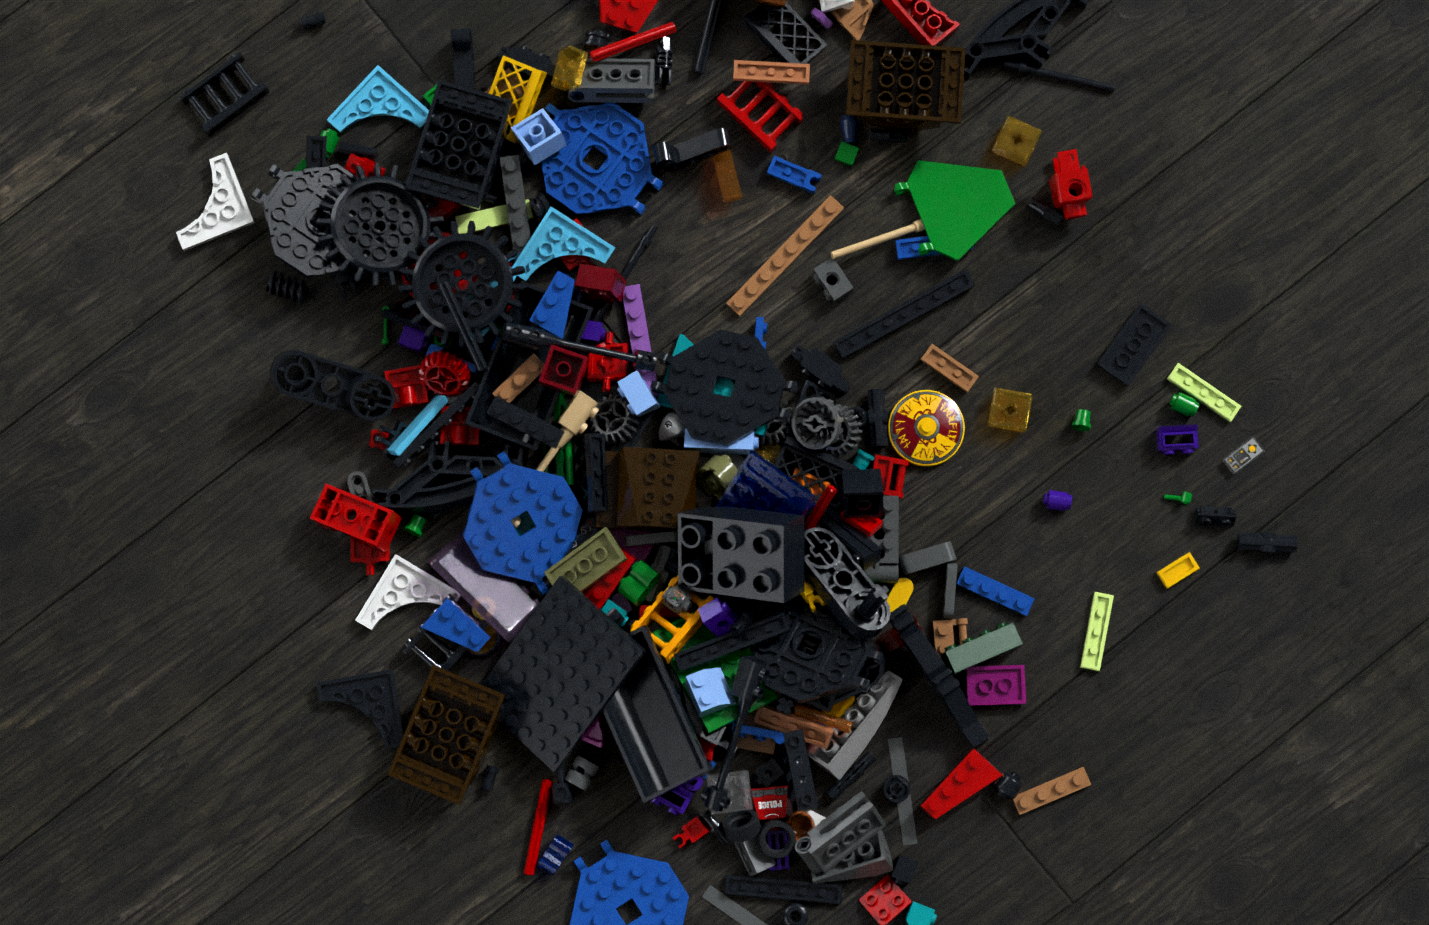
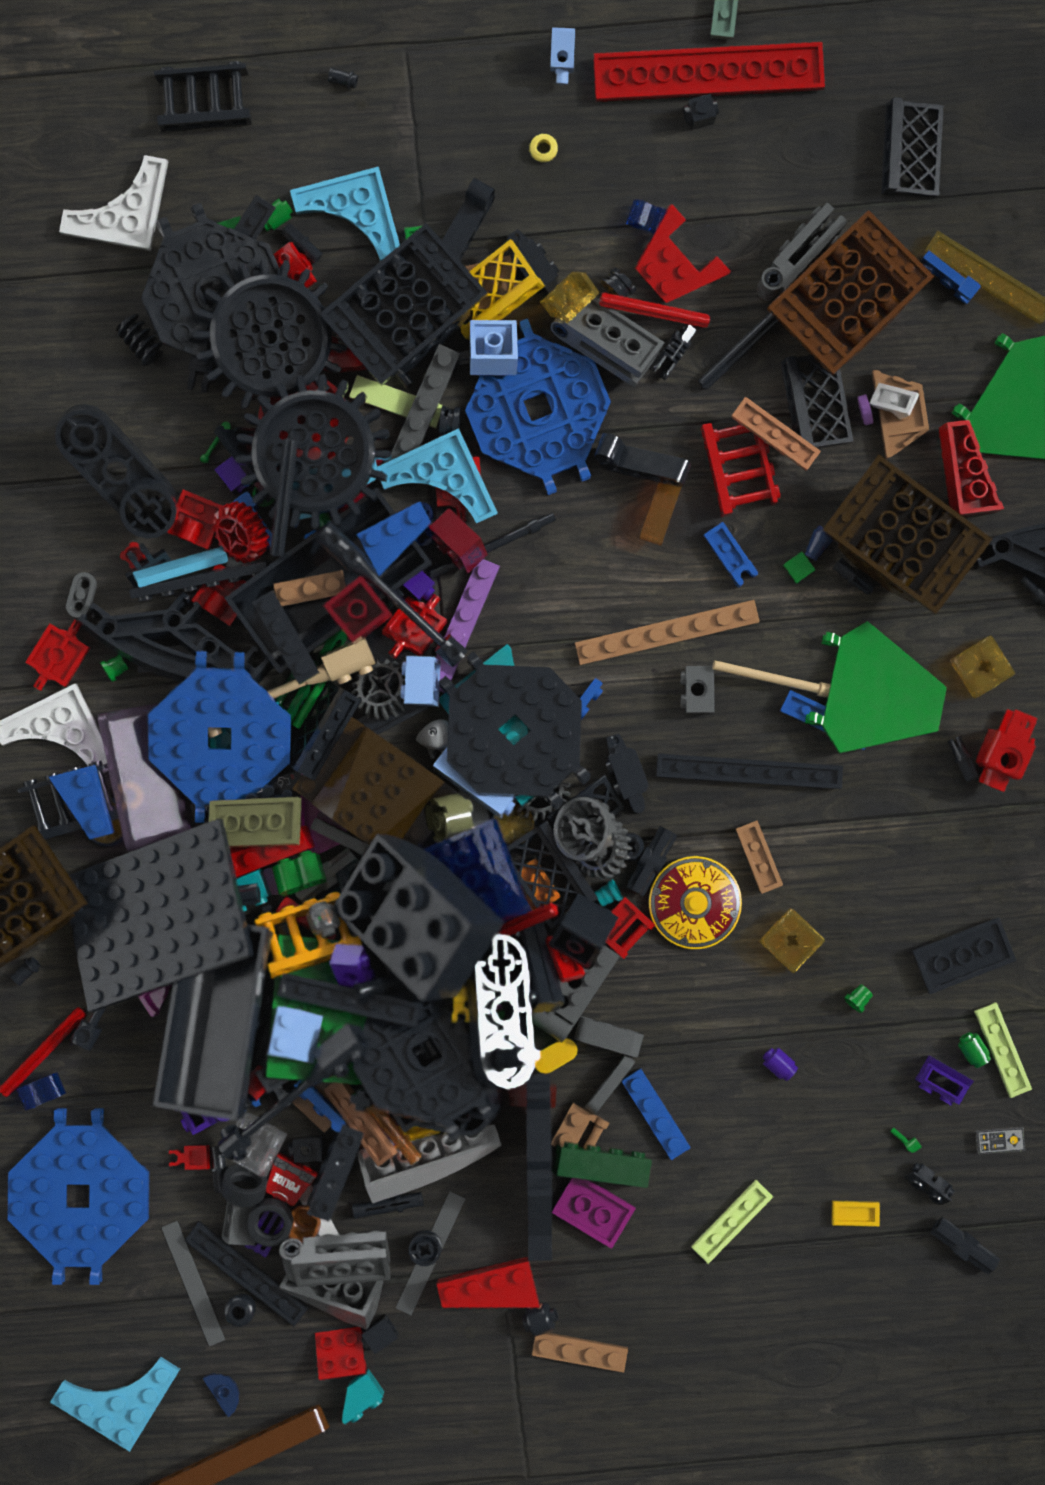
camera: 35 degrees right, 5 degrees up
red plate [310,484,402,553] -> none
dark grey wheel [564,755,599,791] -> none

